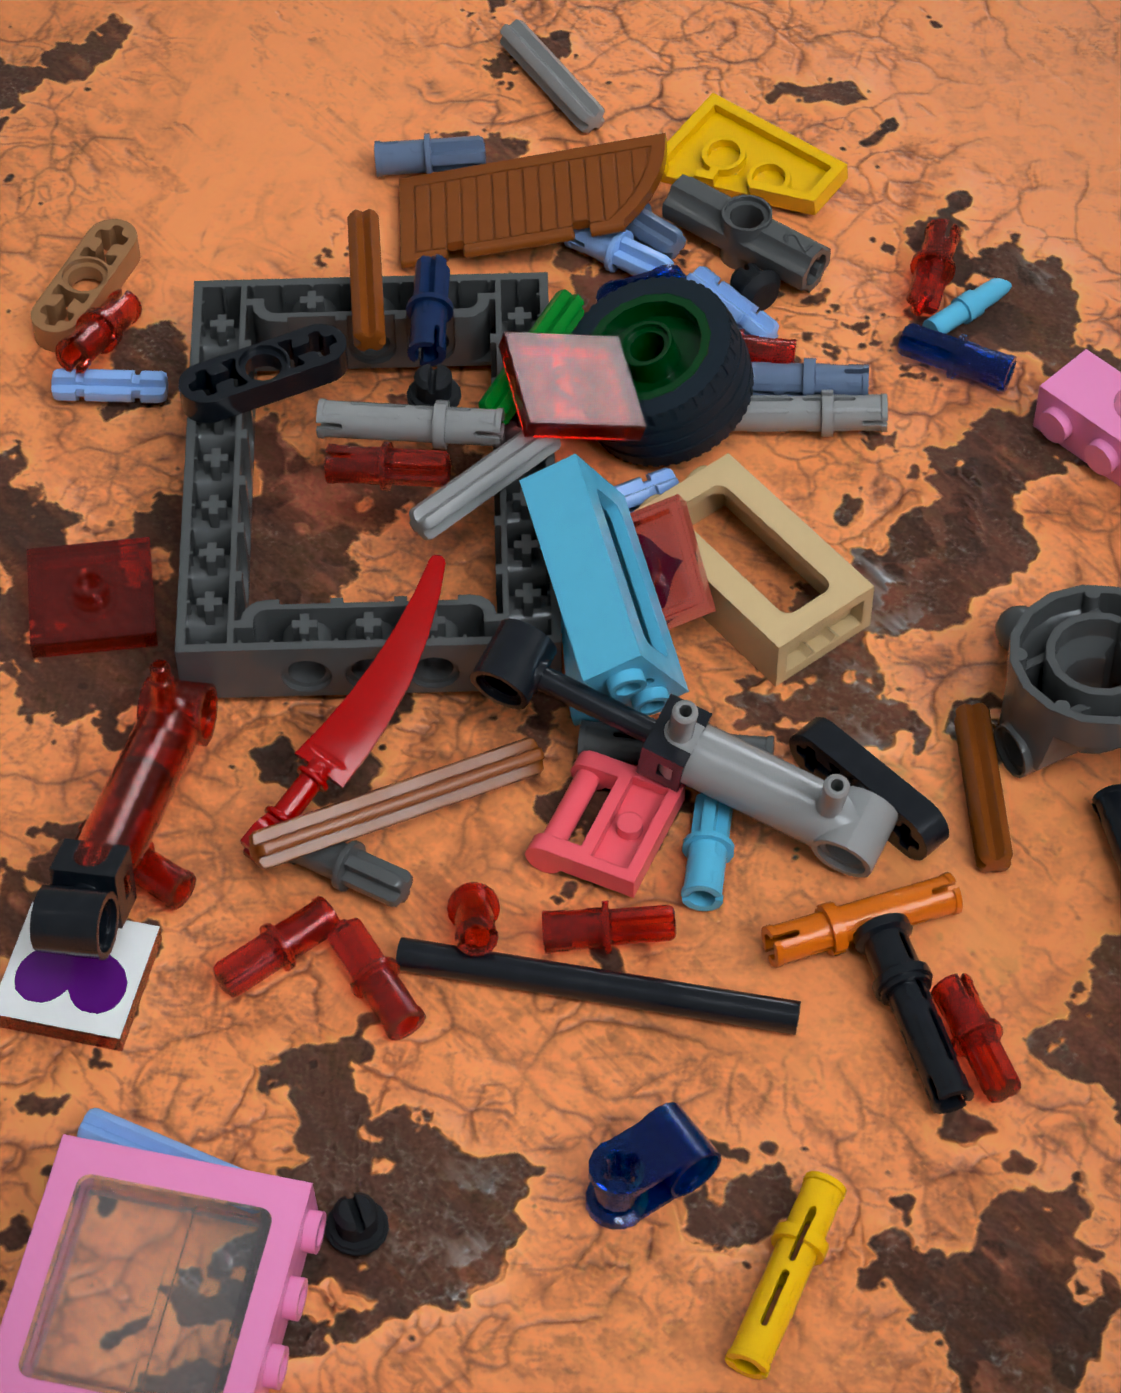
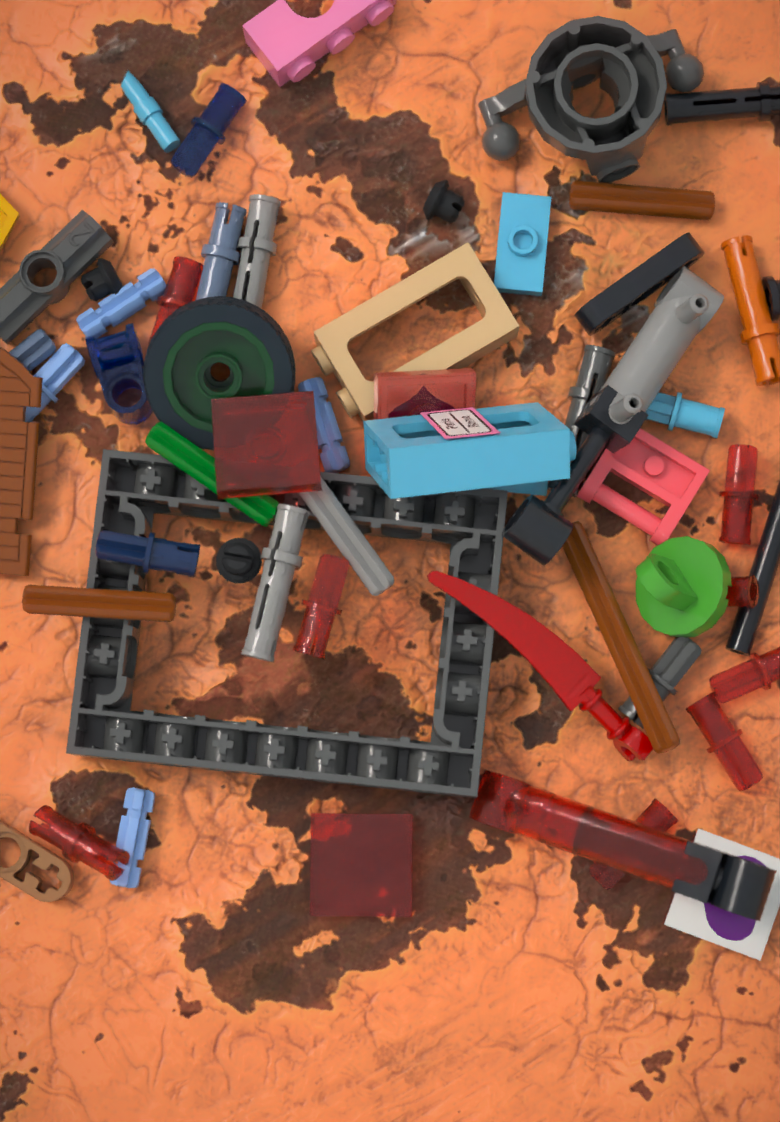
camera: 80 degrees left, 30 degrees up
black beam [179,324,348,423] -> none
clear red axle [906,218,961,316] -> none
none -> sticker [420,407,500,439]
none -> black piece [423,180,465,223]
none -> medium azure plate [494,192,551,296]
none -> bright green tile [635,536,731,638]

